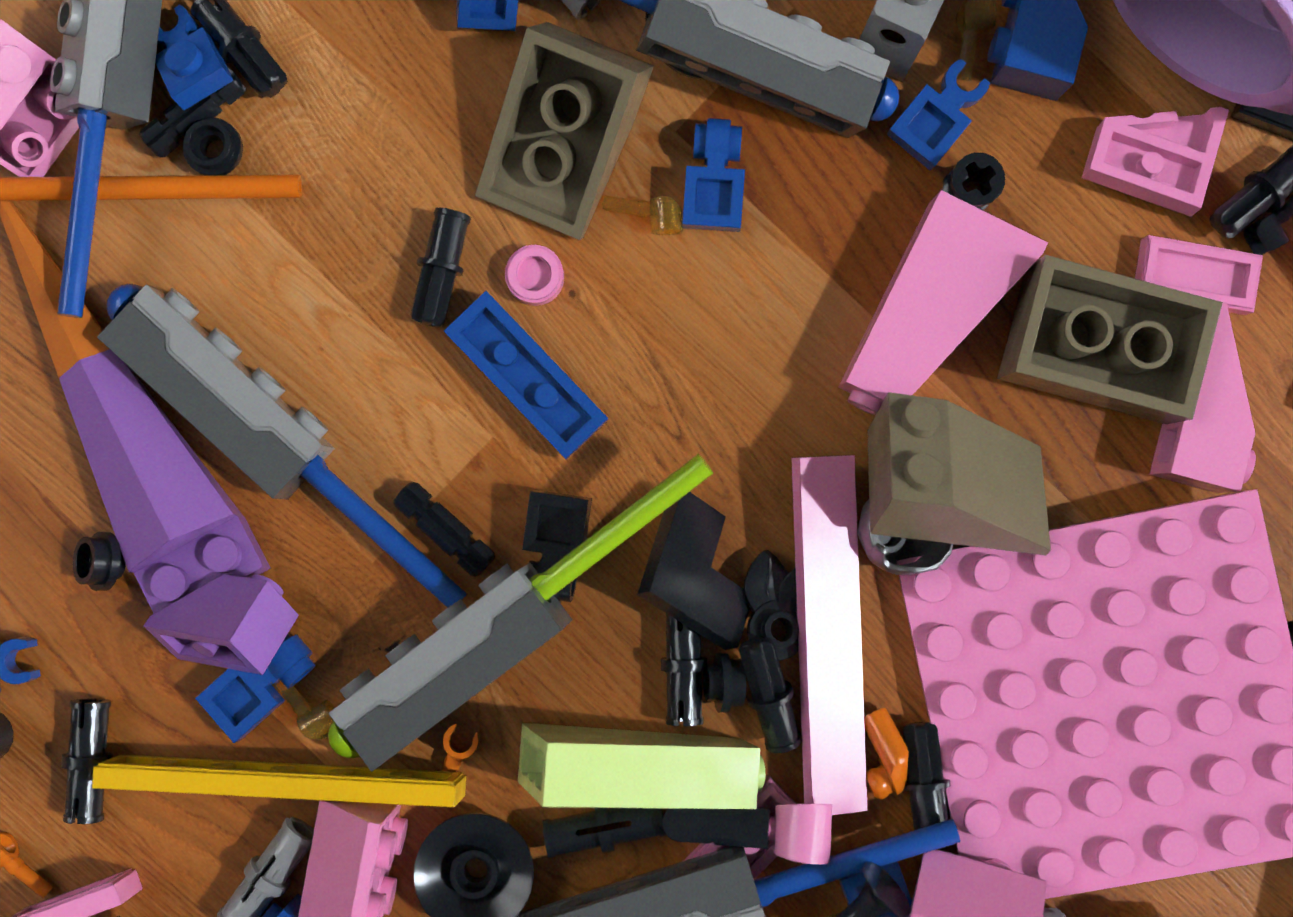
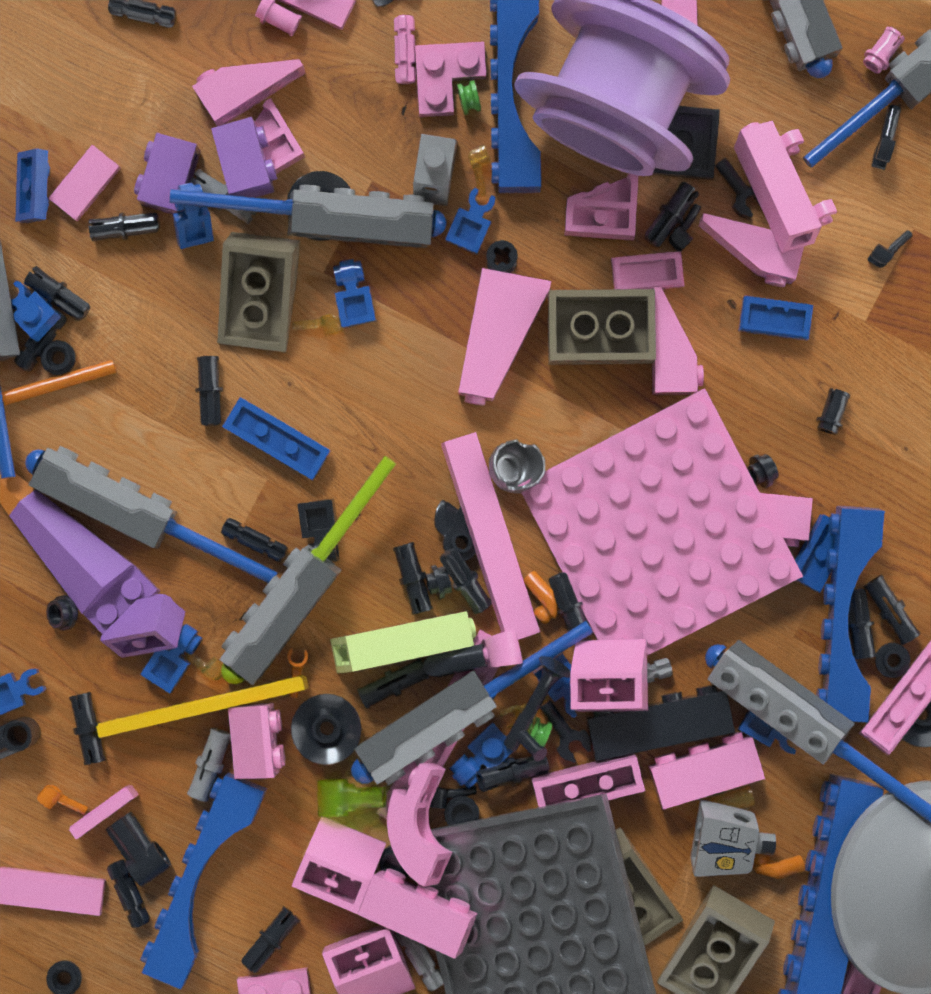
camera: 10 degrees left, 0 degrees up
bright pink tile [505,245,564,306] -> none
black tile [637,492,750,650] -> none
dark tan slope [867,392,1051,555] -> none

